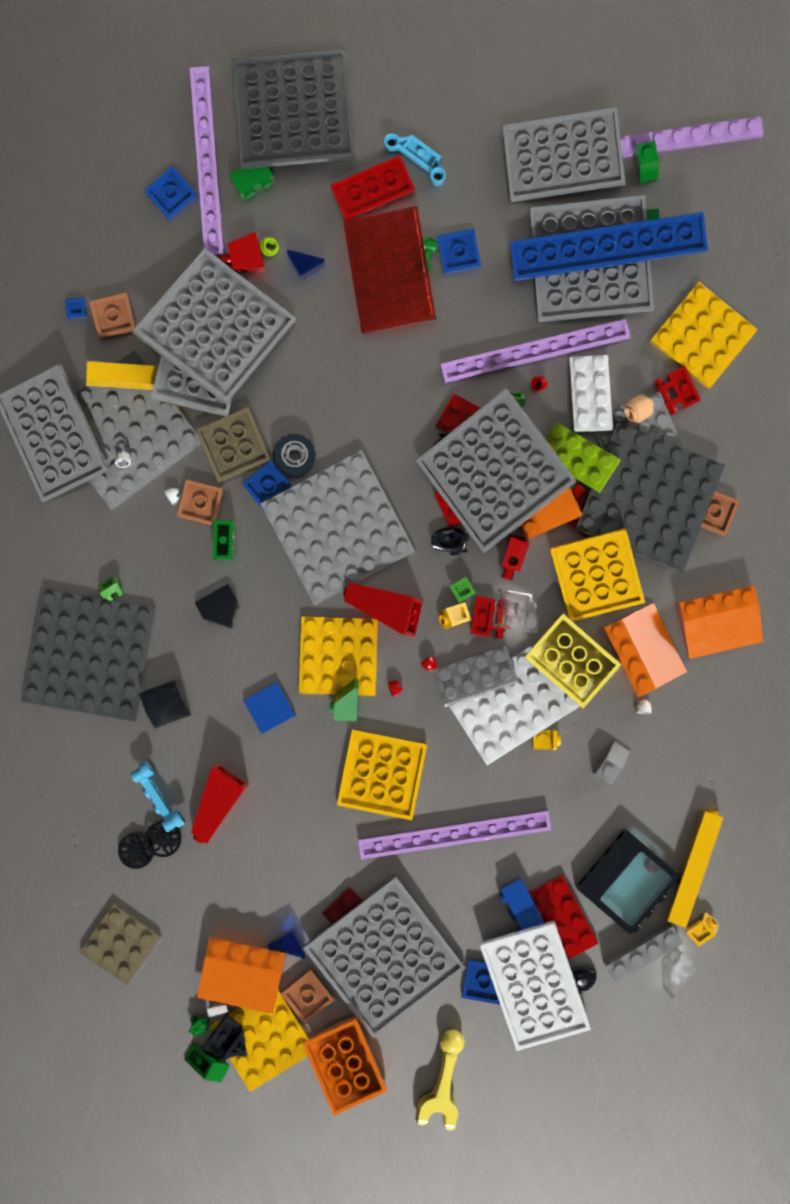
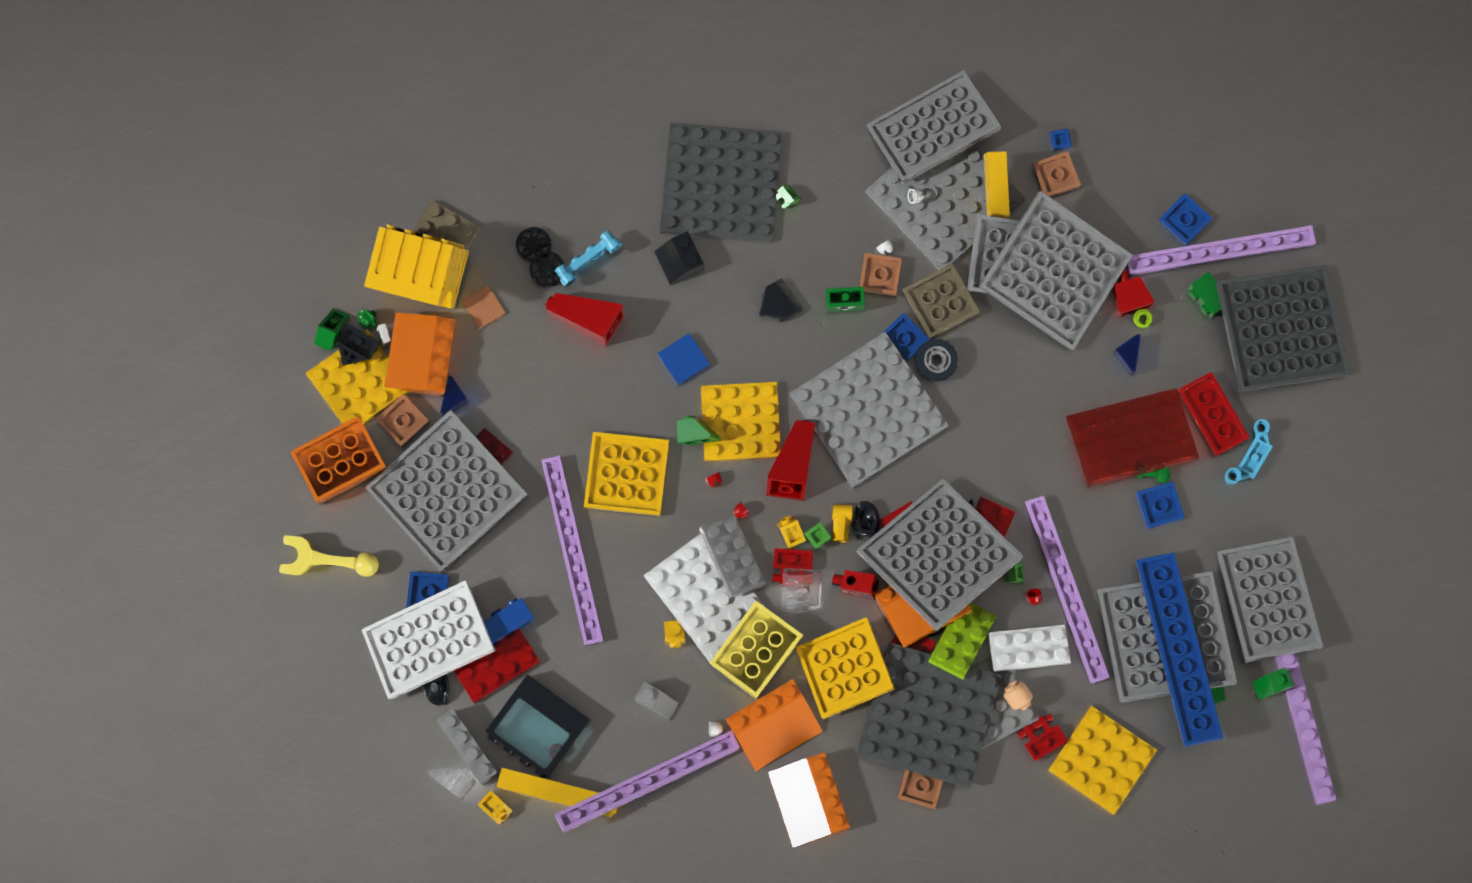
camera: 90 degrees right, 10 degrees down
none -> yellow piece [364,224,469,309]
none -> nougat piece [462,286,506,329]
none -> lavender plate [555,730,740,833]
none -> yellow piece [832,504,853,543]

